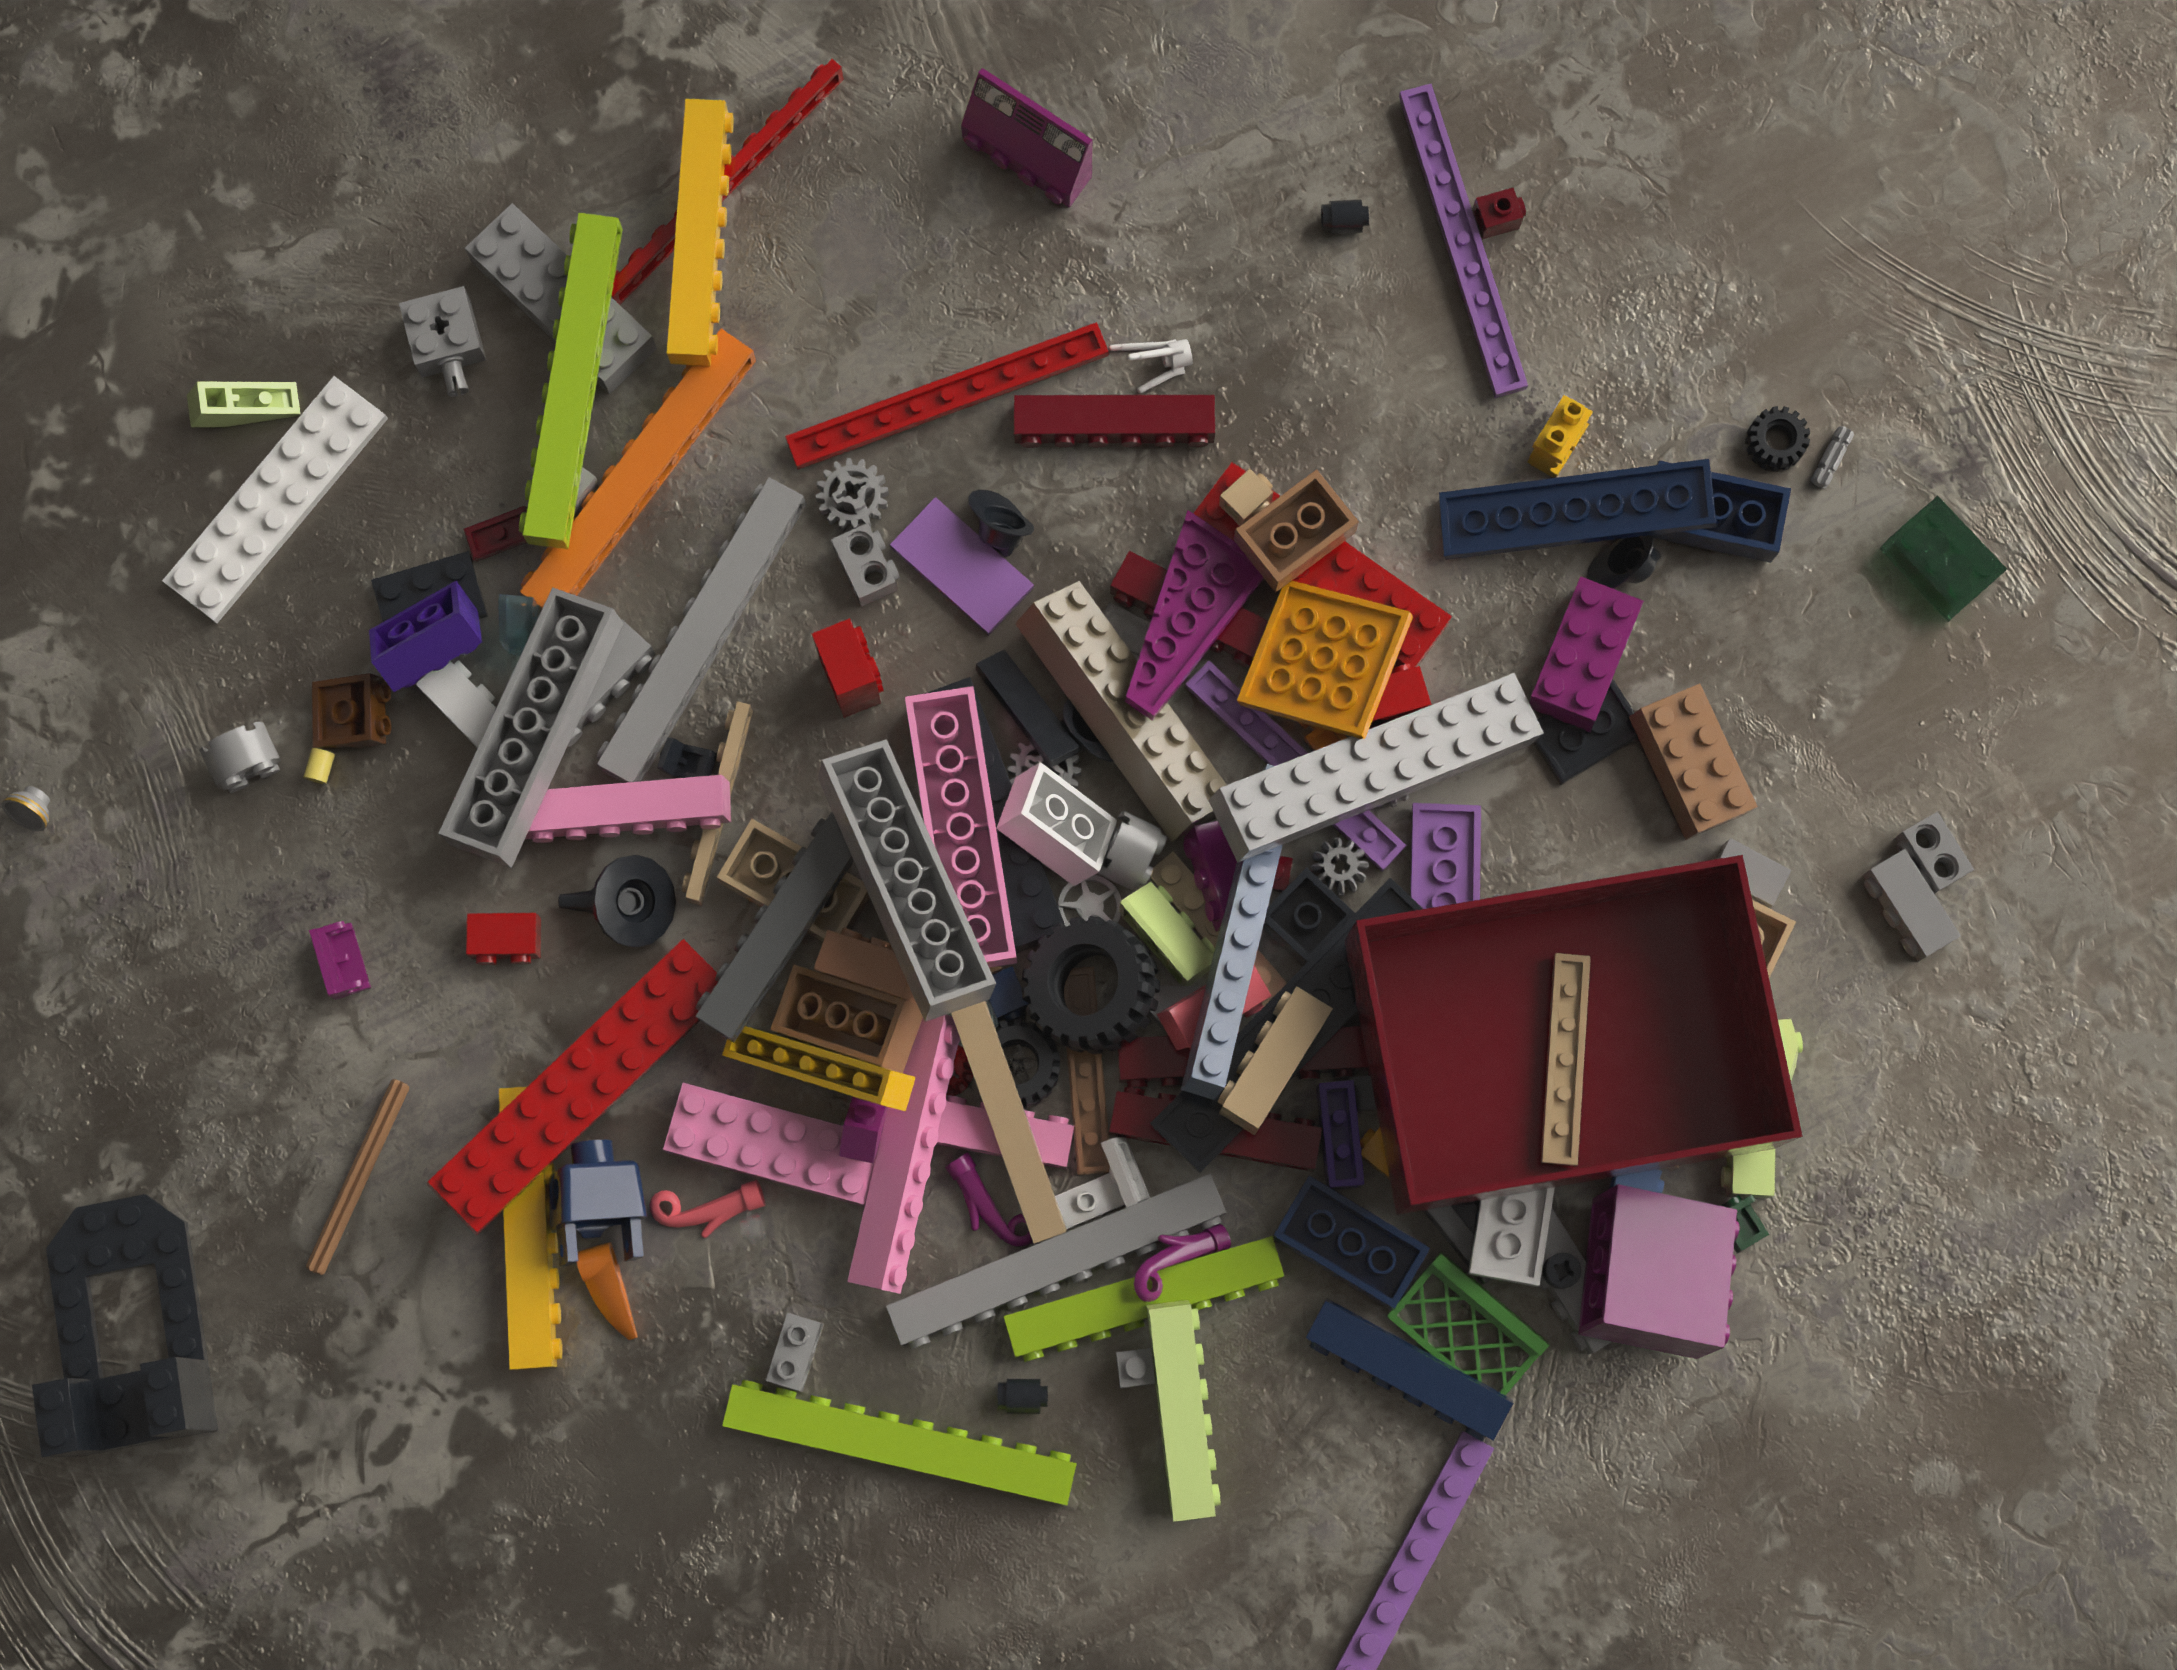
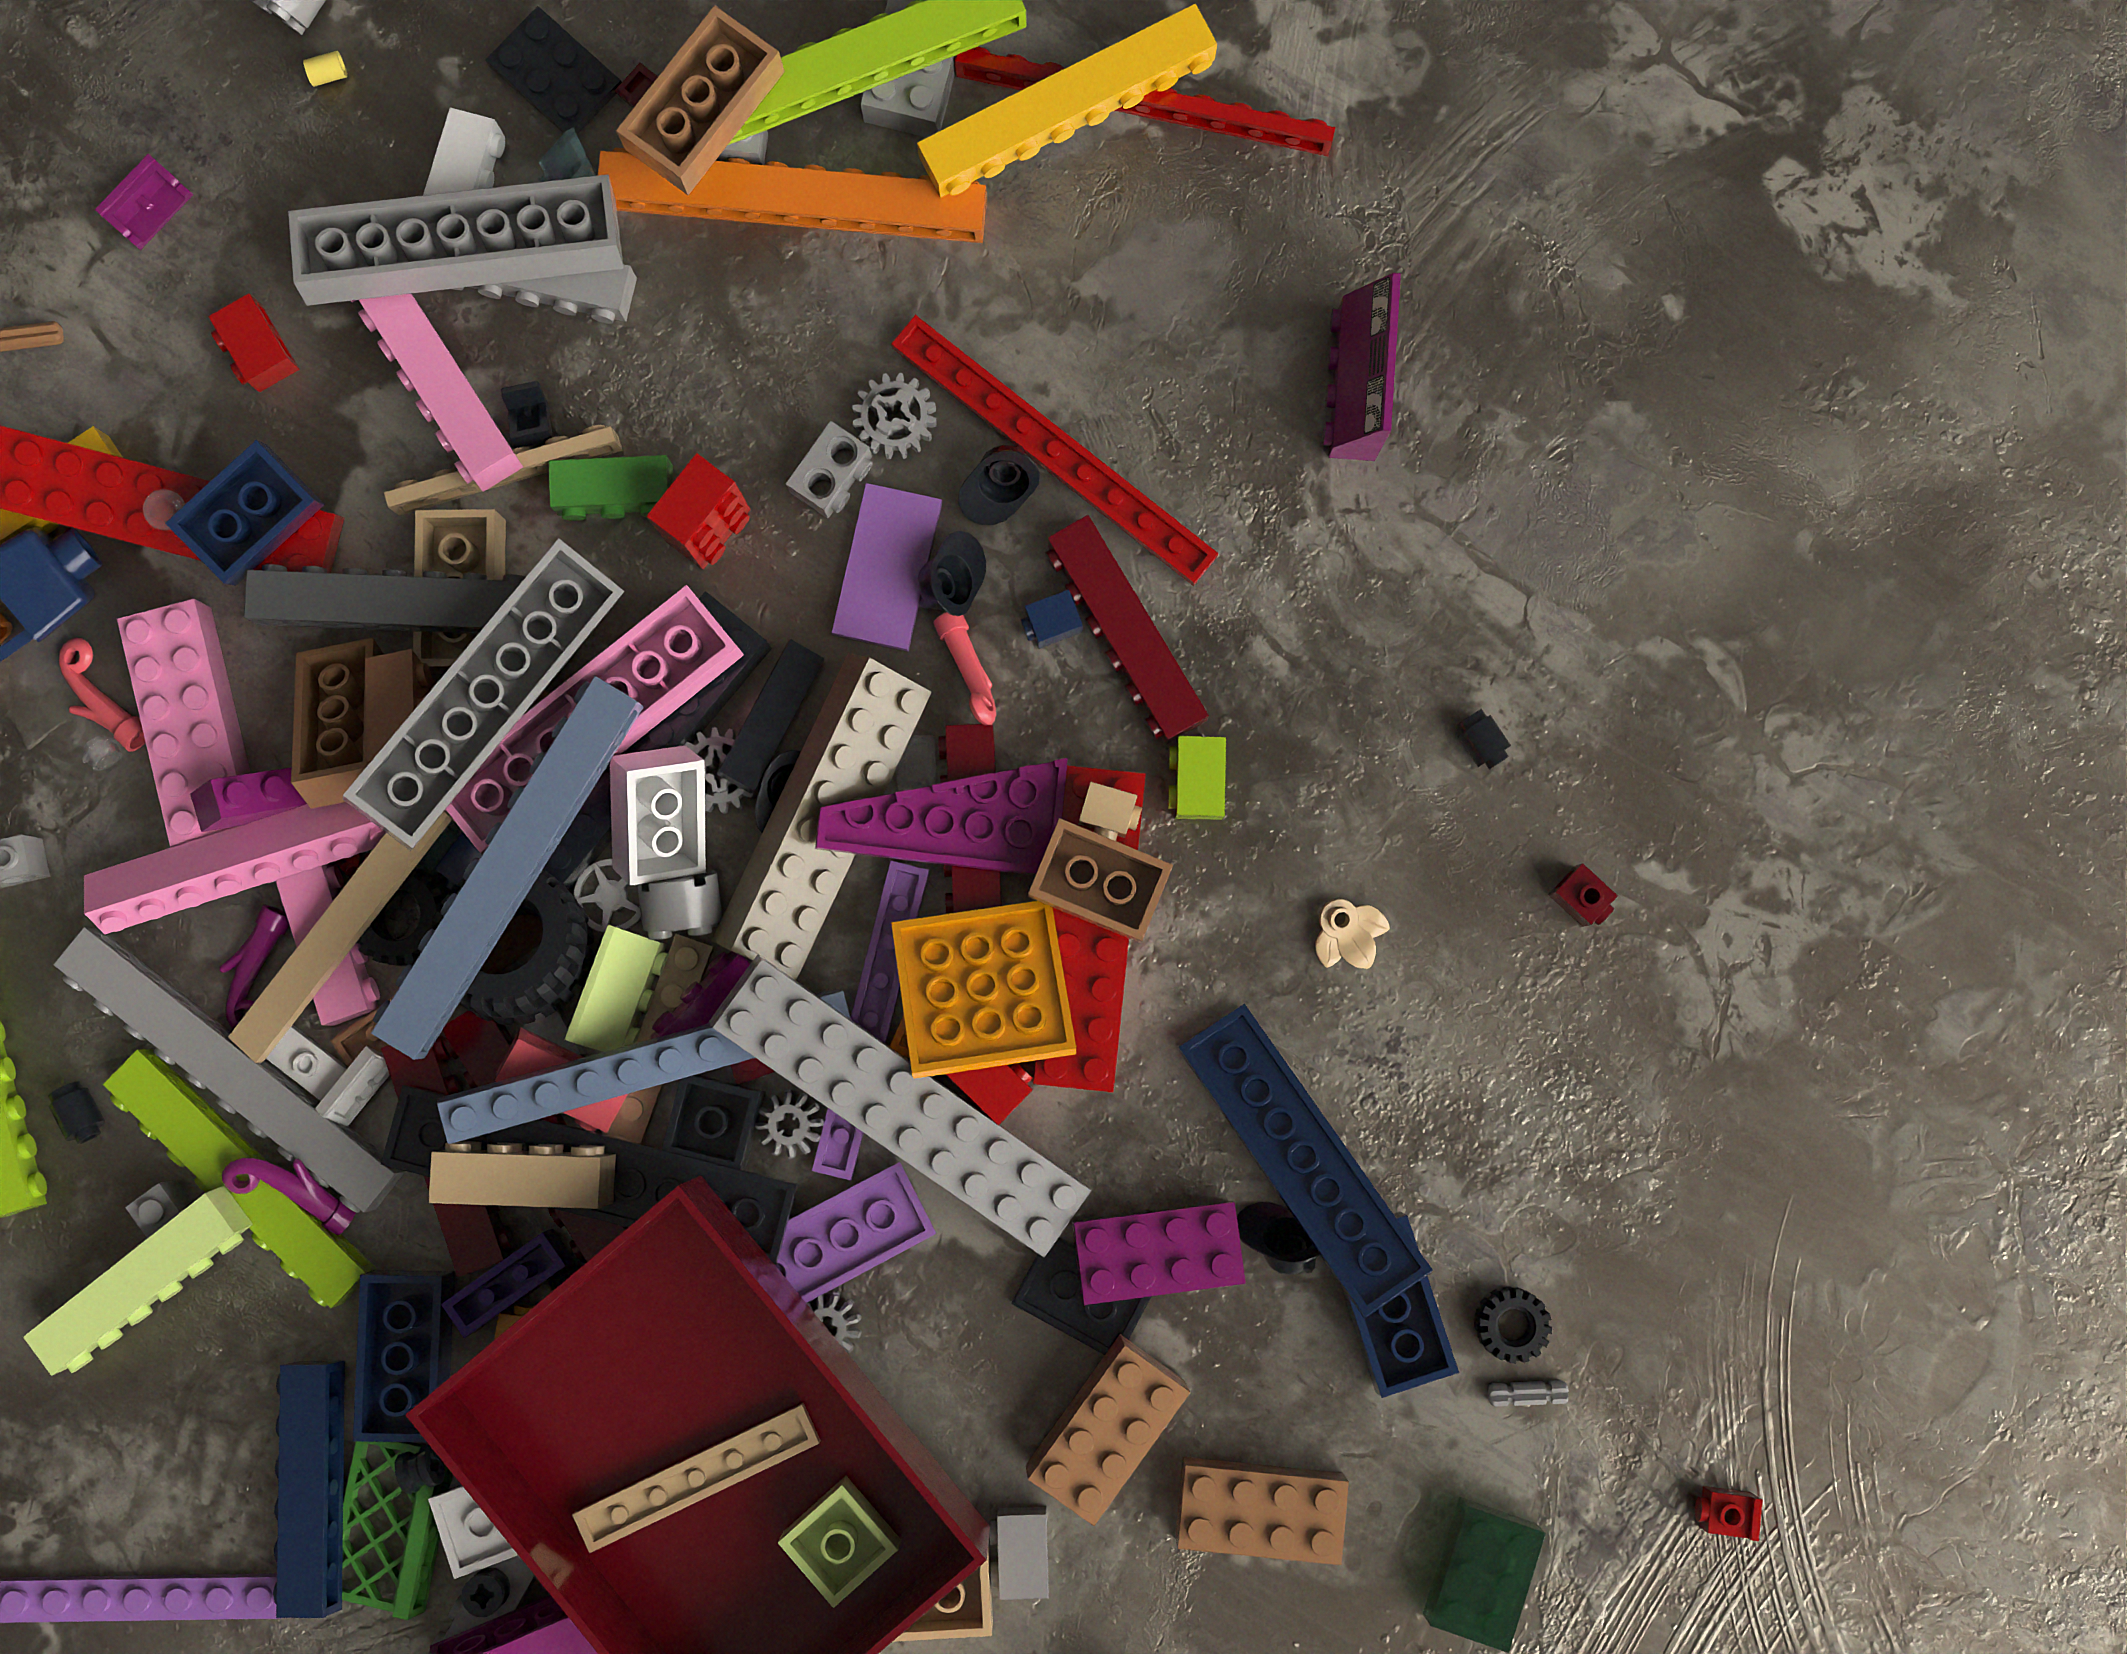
camera: 60 degrees right, 5 degrees up
reddish brown plate [312,673,392,750] -> none
dark purple brick [369,581,482,692] -> none
black piece [558,855,676,948] -> none
light grey brick [596,477,806,783] -> none
yellow brick [722,1026,916,1111] -> none
white plant [1109,339,1193,393] -> none
medium lavender plate [1399,84,1528,398] -> none
yellow hips [1527,395,1593,478] -> none
none -> clear plate [143,489,185,530]
none -> dark blue brick [165,440,325,586]
none -> sand blue brick [371,676,644,1060]
none -> black wheel [395,1445,445,1494]
none -> bright green brick [549,455,673,521]
none -> medium nougat brick [616,5,785,195]
none -> yellowish green brick [778,1476,901,1608]
none -> coral plant [933,612,997,725]
none -> black piece [958,444,1040,525]
none -> dark blue brick [1020,590,1083,649]
none -> lime brick [1168,736,1226,820]
none -> medium nougat brick [1175,1457,1349,1565]
none -> tan plate [1315,898,1390,969]
none -> red brick [1695,1486,1763,1541]

